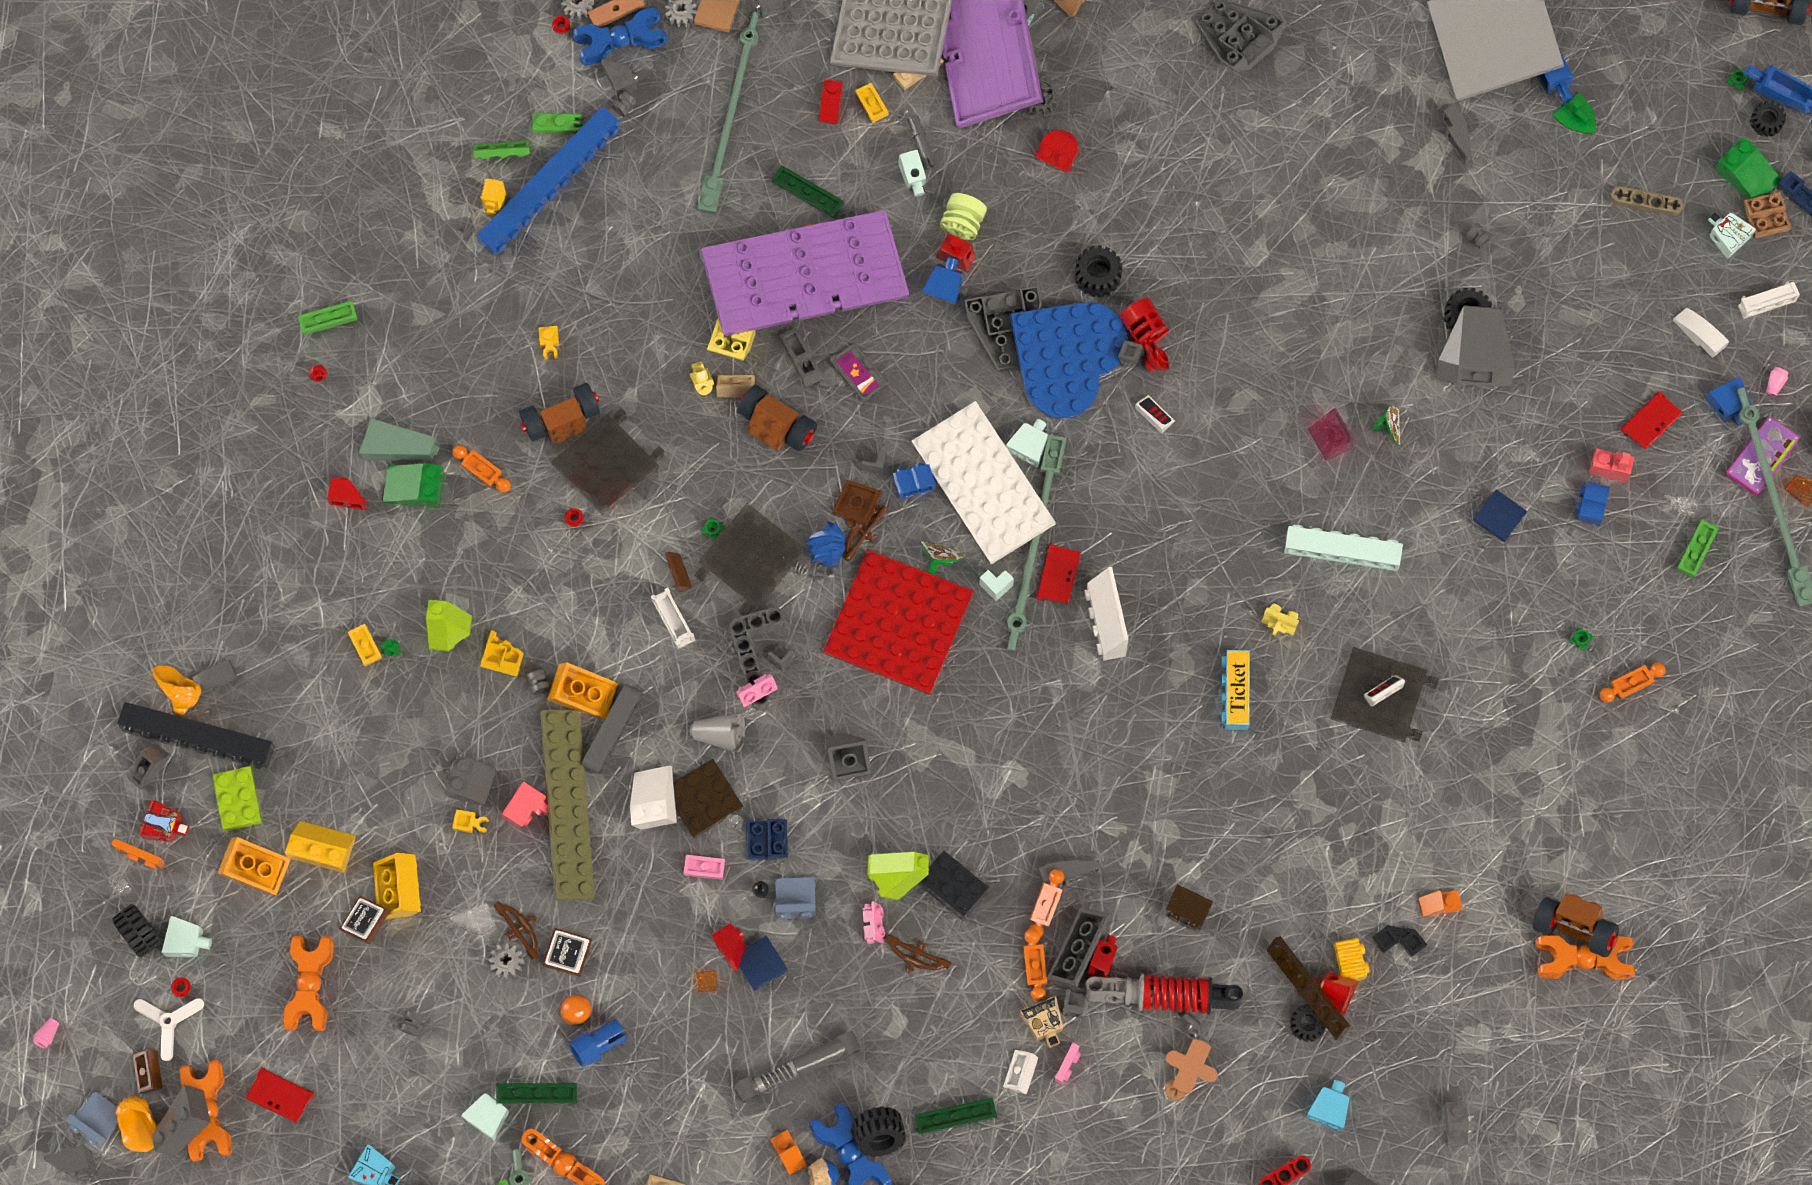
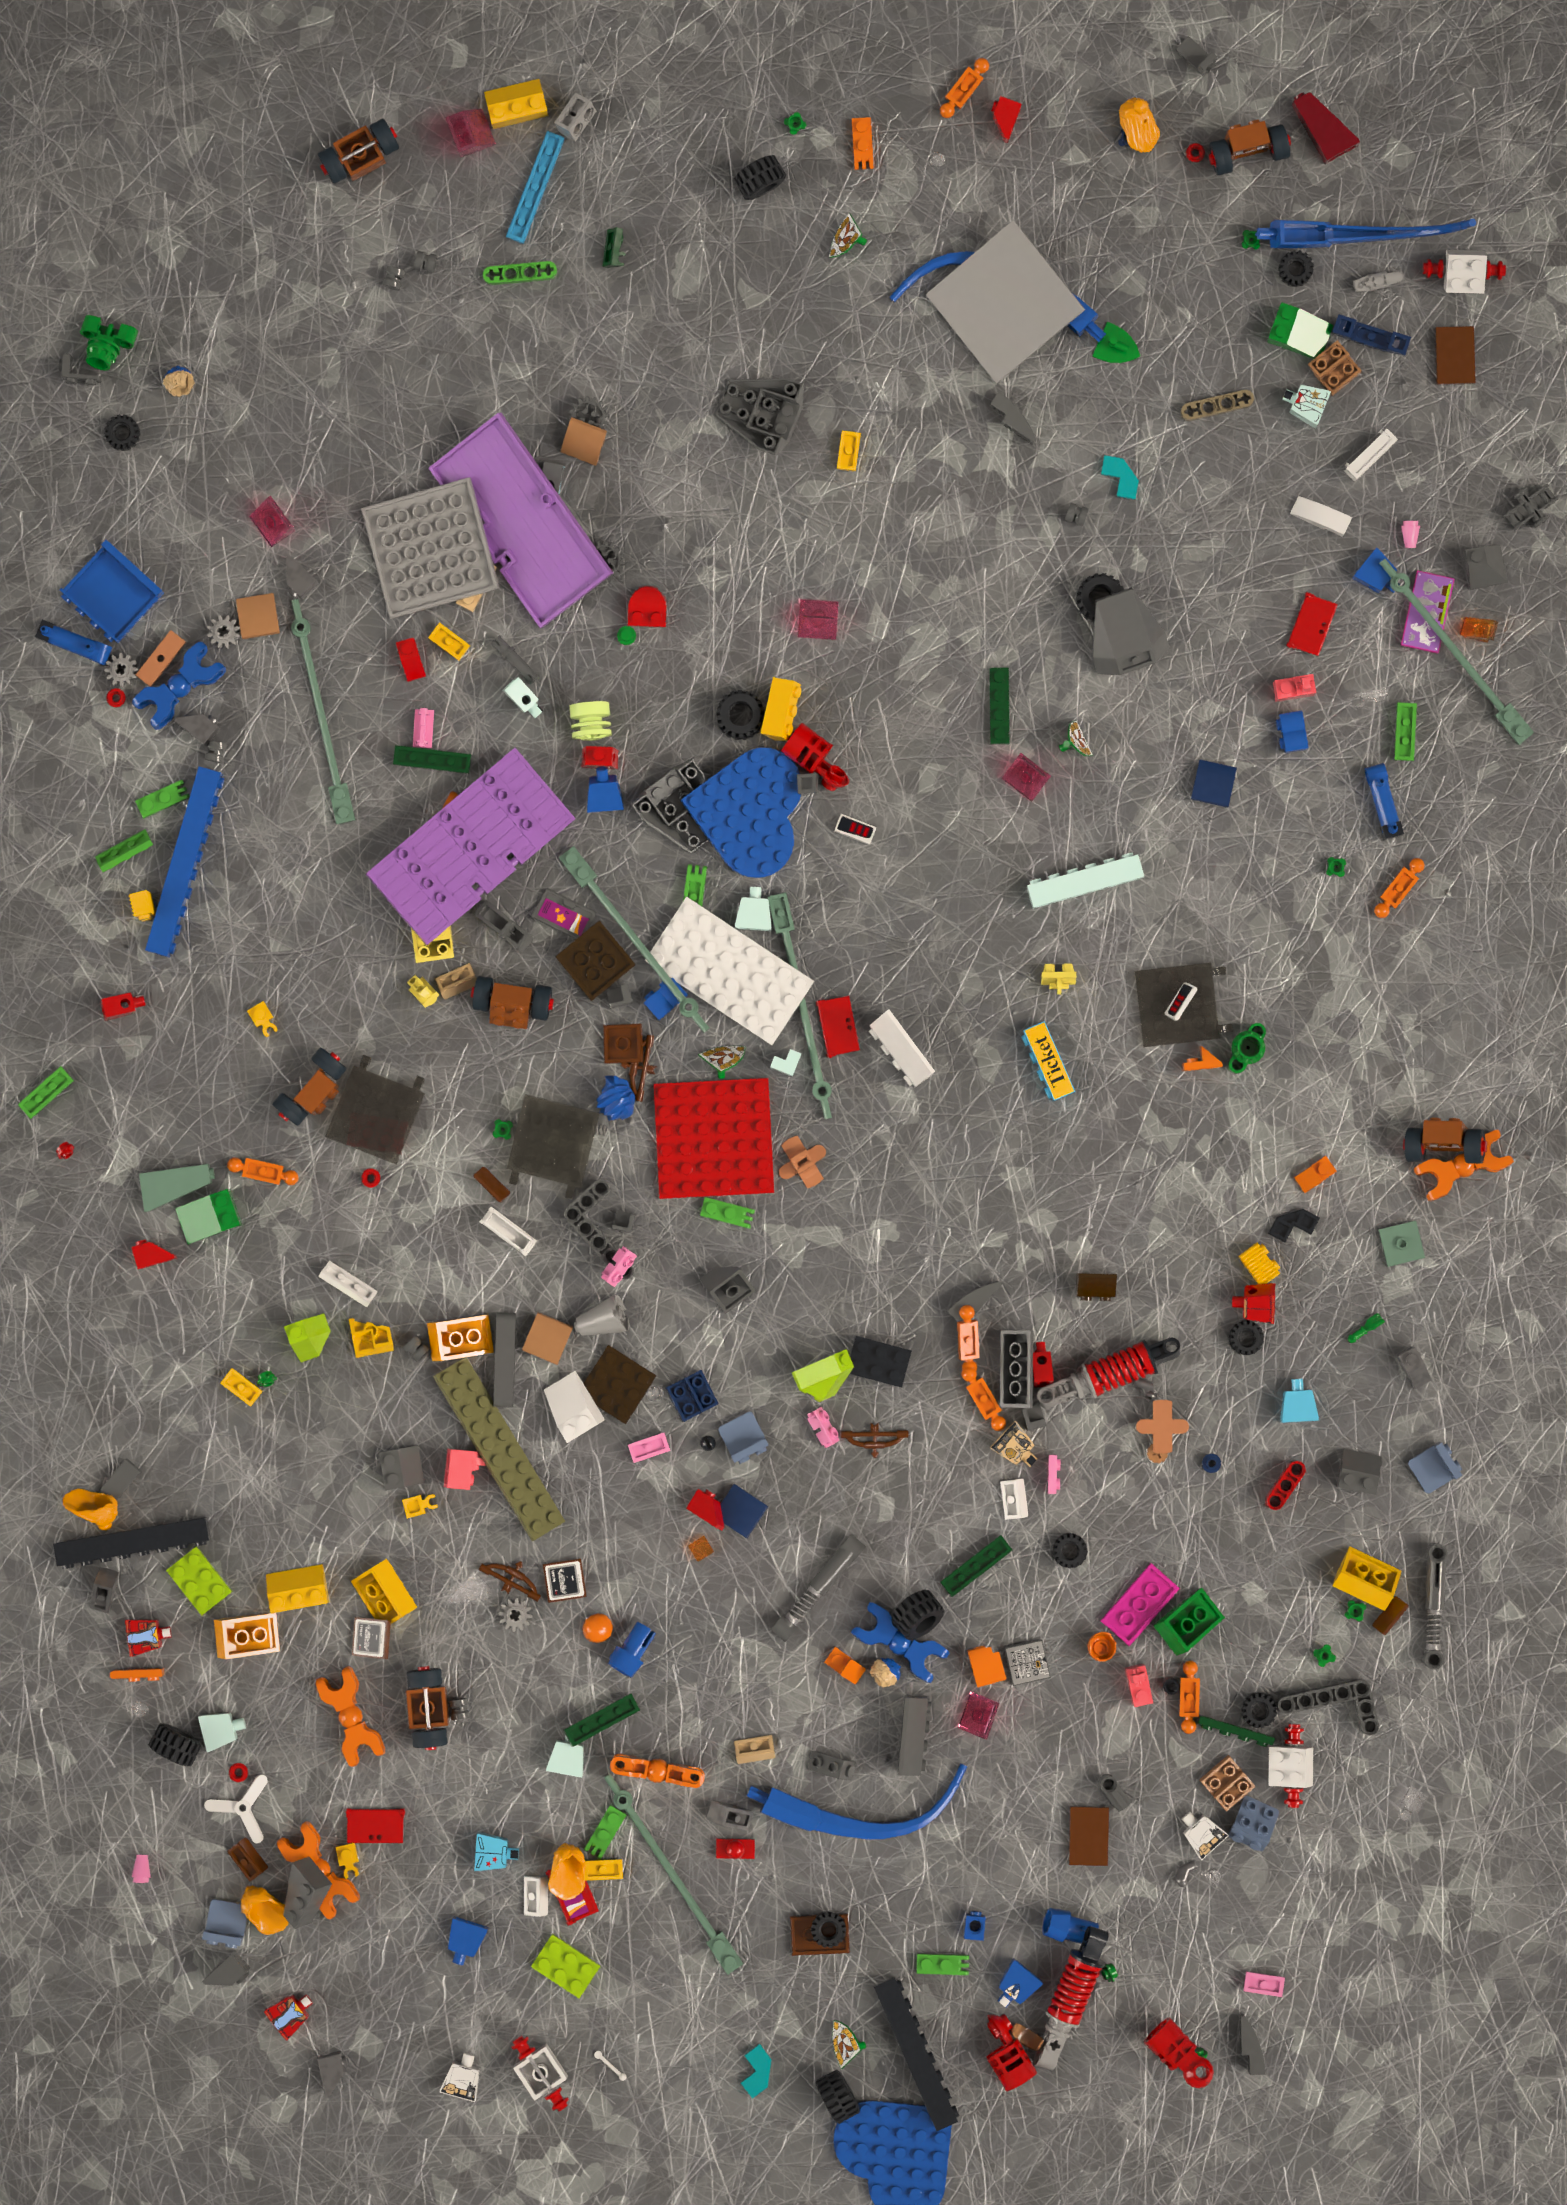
camera: 25 degrees left, 15 degrees up
dark brown plate [1266,936,1351,1040] -> none
none -> red torso [100,992,146,1021]
none -> white plate [318,1261,378,1307]
none -> yellow plate [335,1843,359,1879]
none -> brick [406,1666,449,1750]
none -> bright pink hinge [413,708,434,748]
none -> medium nougat slope [522,1312,573,1365]
none -> dark brown plate [555,920,636,1001]
none -> sand green bar [559,846,710,1033]
none -> green plate [617,626,636,645]
none -> bright green hinge [683,864,707,906]
none -> bright green hinge [700,1197,755,1229]
none -> yellow slope [761,677,801,741]
none -> nougat piece [779,1136,826,1189]
none -> clear pink slope [798,599,839,640]
none -> yellow plate [837,431,861,472]
none -> dark green plate [989,668,1010,745]
none -> black tyre [1052,1533,1088,1568]
none -> teal tile [1101,455,1139,500]
none -> orange slope [1182,1046,1223,1071]
none -> dark blue plate [1202,1454,1221,1473]
none -> green beam [1228,1023,1266,1074]
none -> green piece [1348,1313,1385,1343]
none -> blue piece [1365,763,1404,841]
none -> sand green plate [1378,1221,1425,1267]

